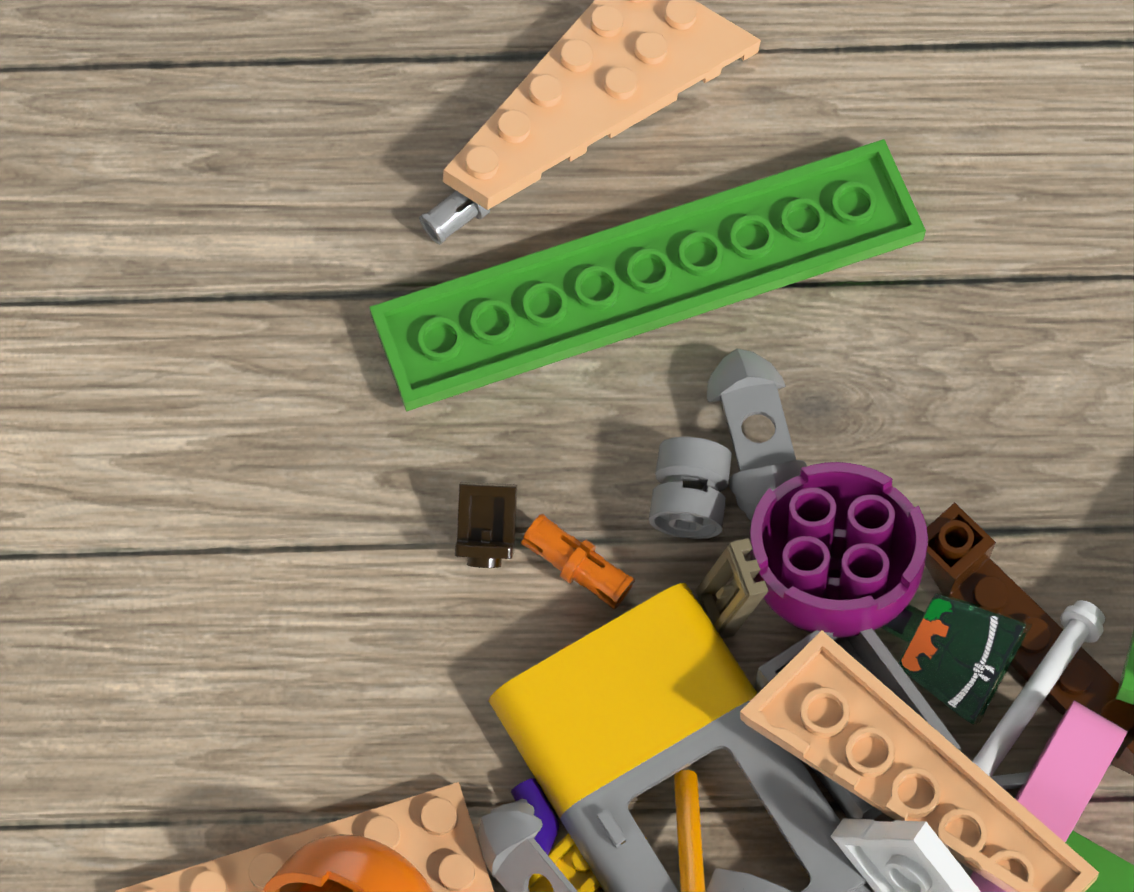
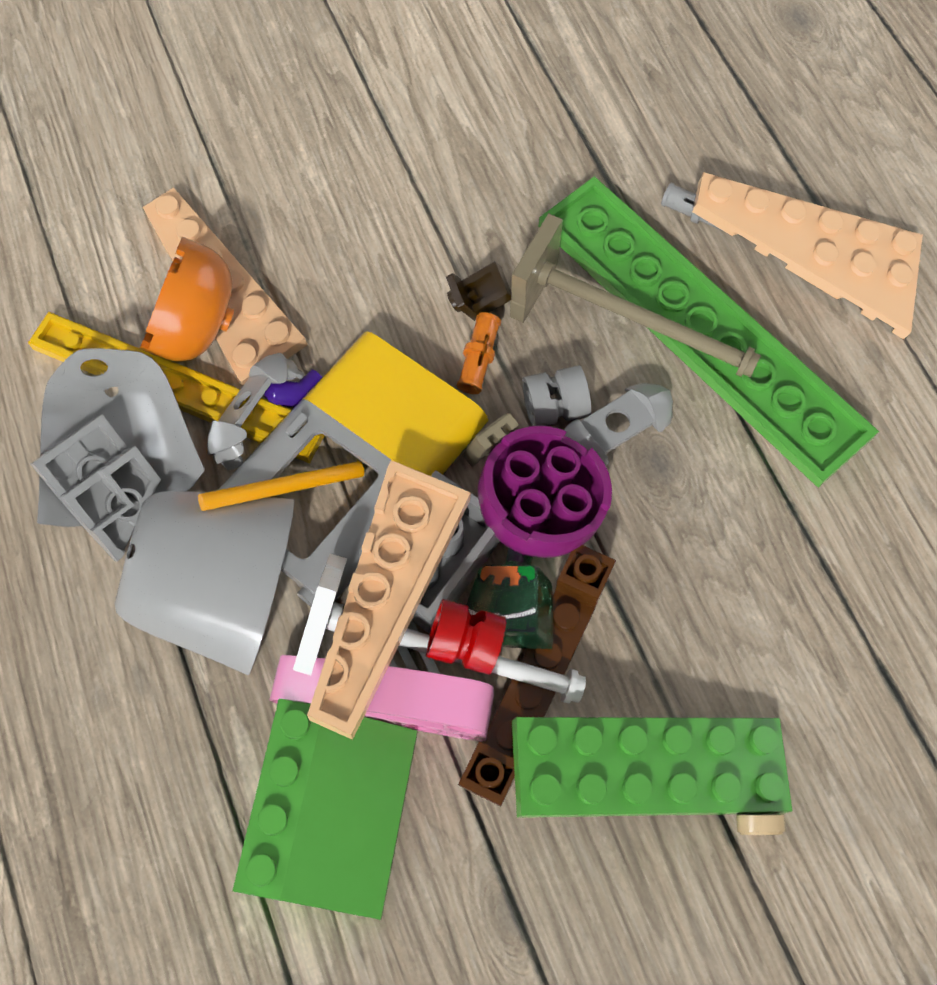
camera: 70 degrees right, 0 degrees up
none -> red wheel [426,599,506,675]
none -> dark tan tile [510,213,761,377]

